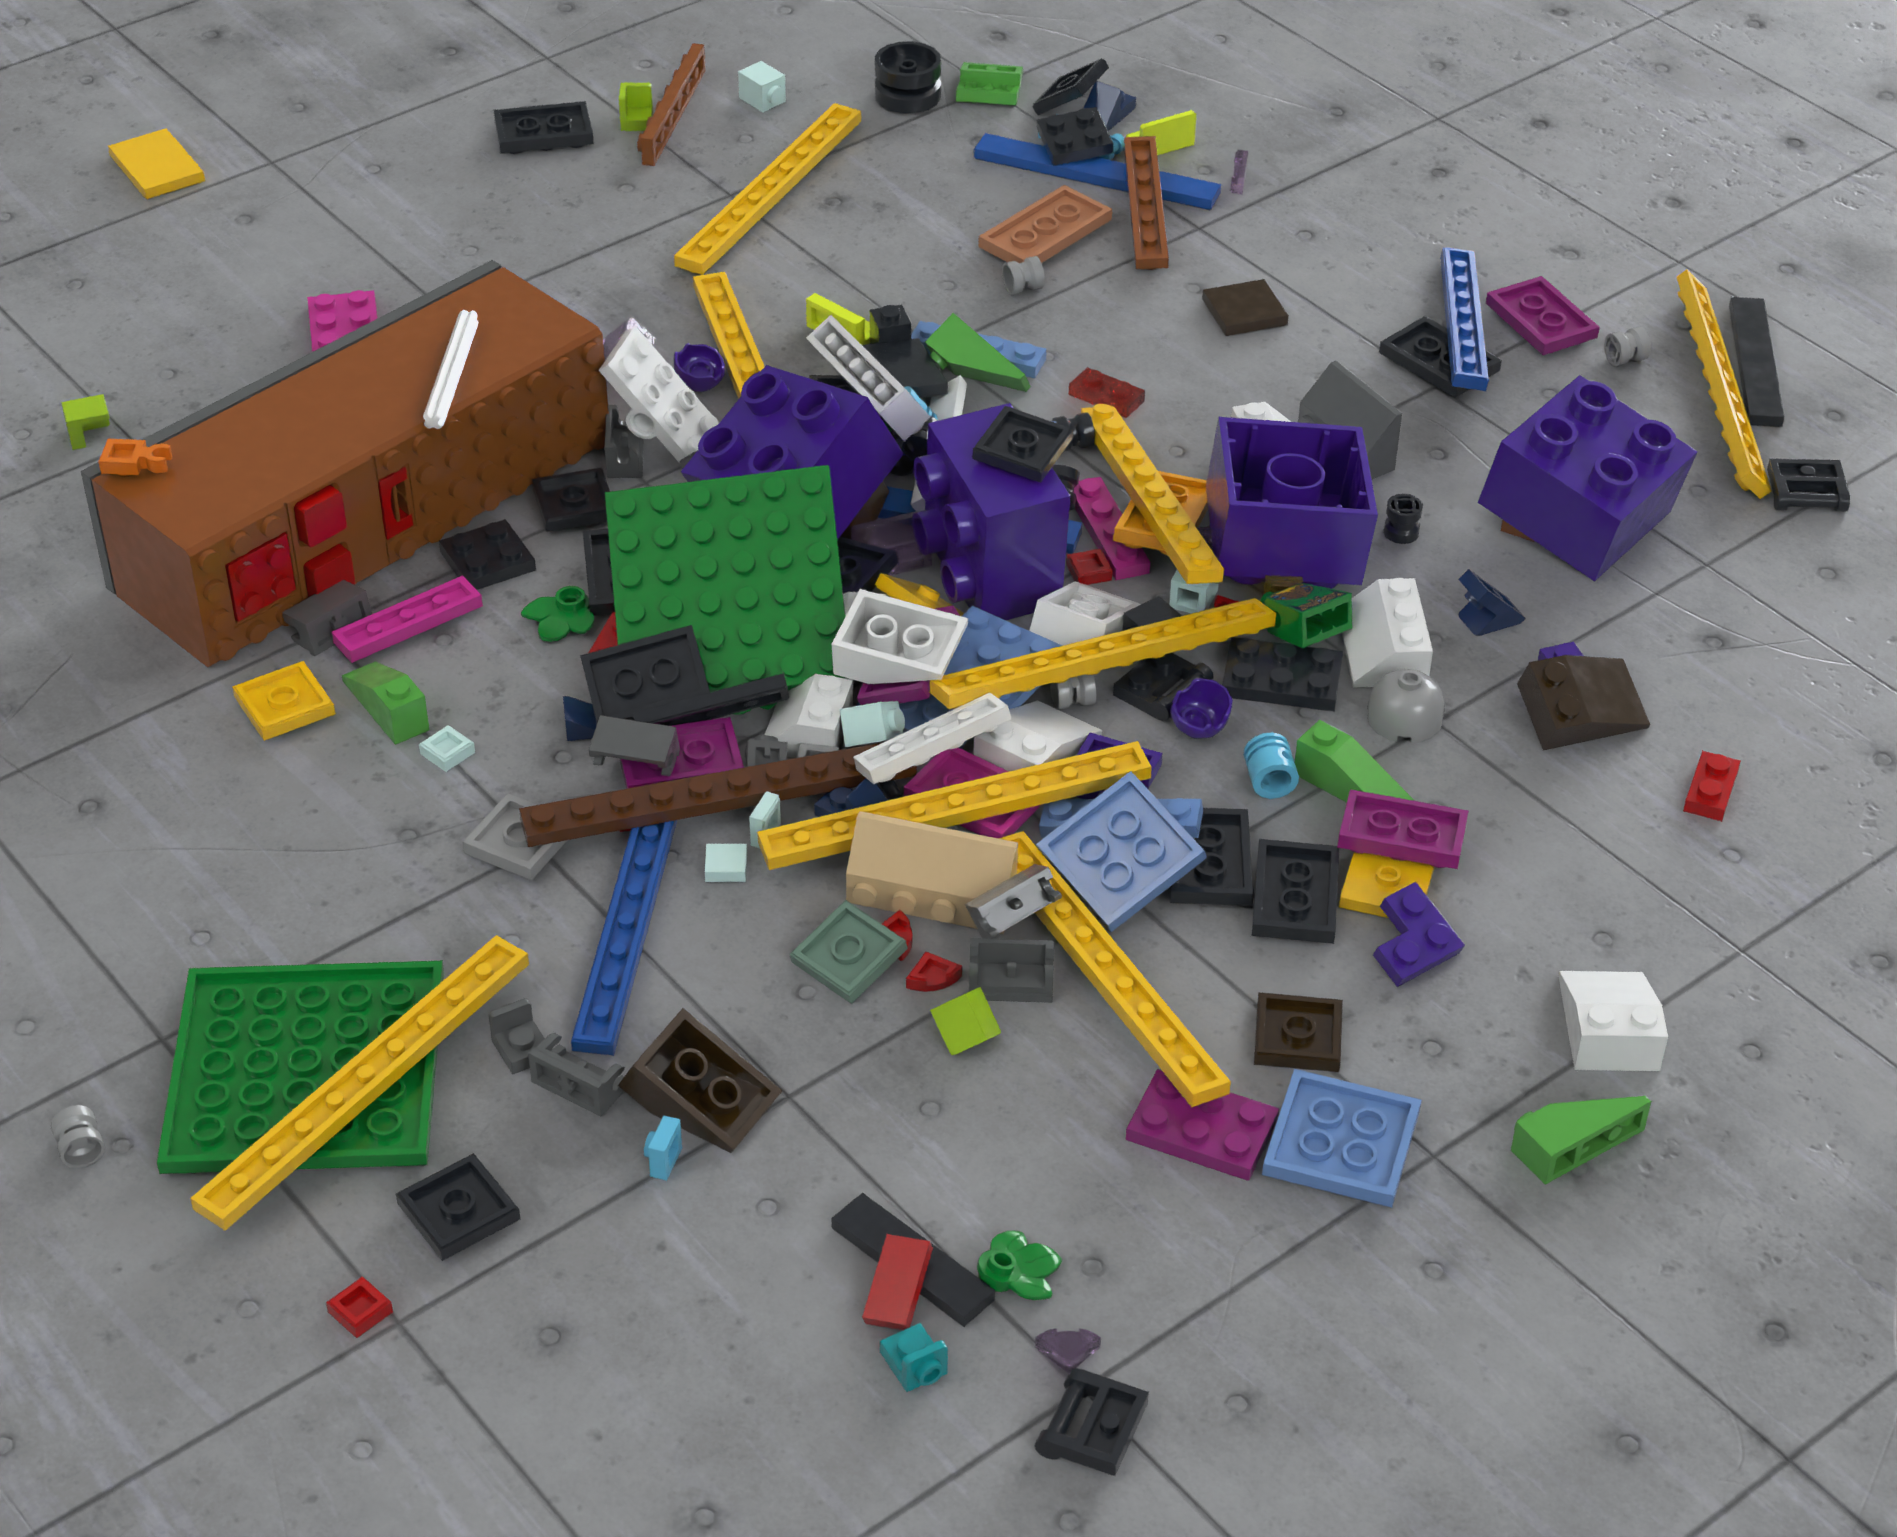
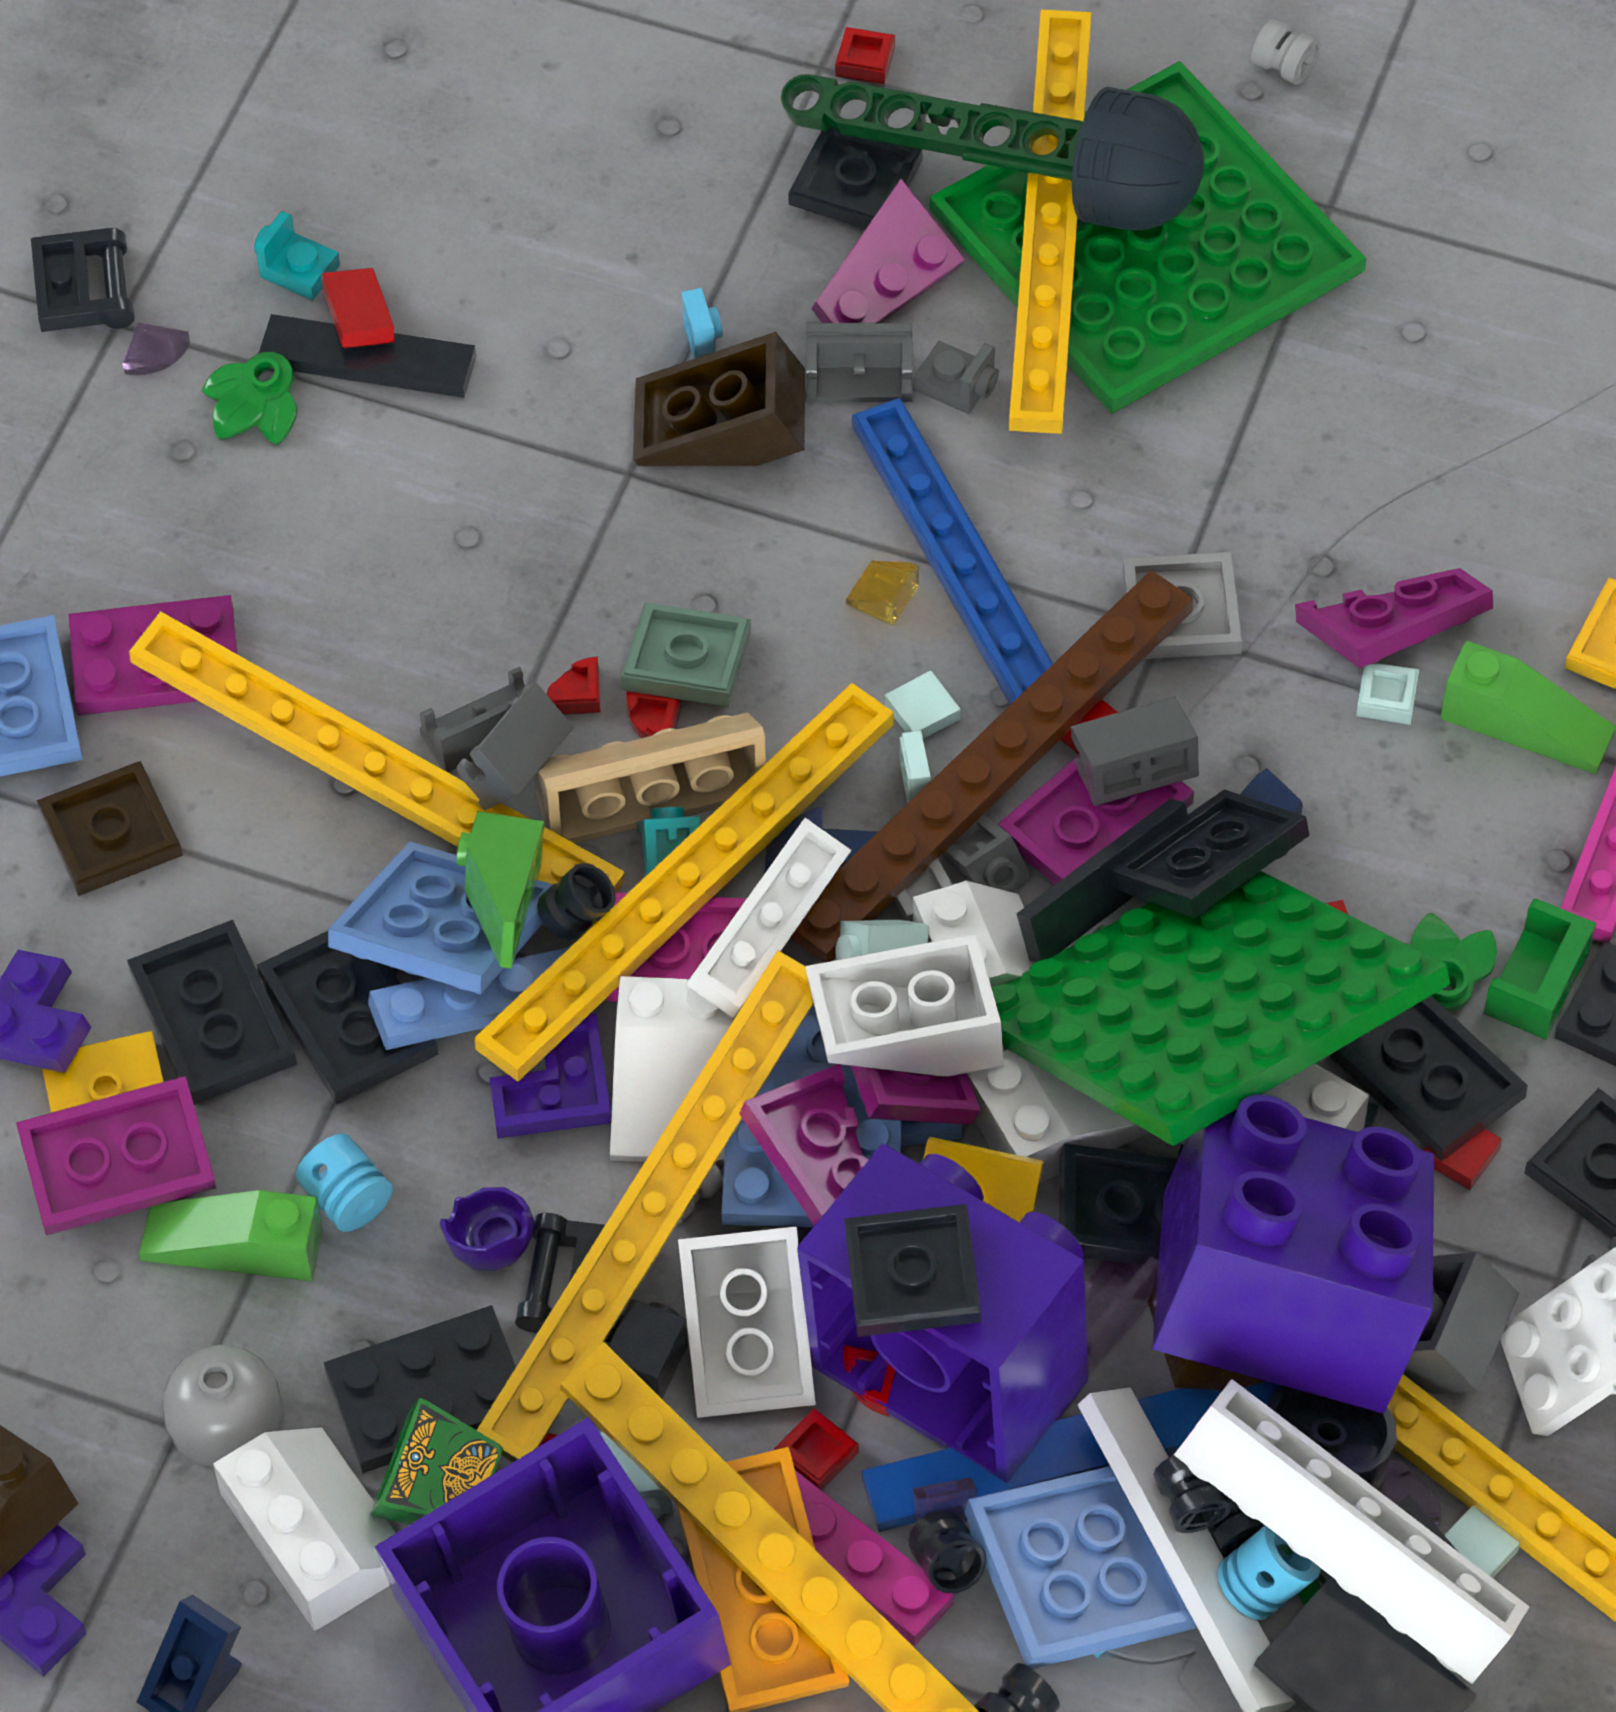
camera: 150 degrees right, 15 degrees up
lime panel [930,987,1001,1055] -> none
none -> bright green slope [457,811,544,969]
none -> black wheel [537,863,616,940]
none -> magenta wing [739,1064,869,1226]
none -> piece [780,74,1204,230]
none -> magenta wing [811,179,965,323]
none -> clear yellow slope [846,560,919,625]
none -> magenta wing [1295,568,1493,668]
none -> green panel [1483,899,1596,1040]

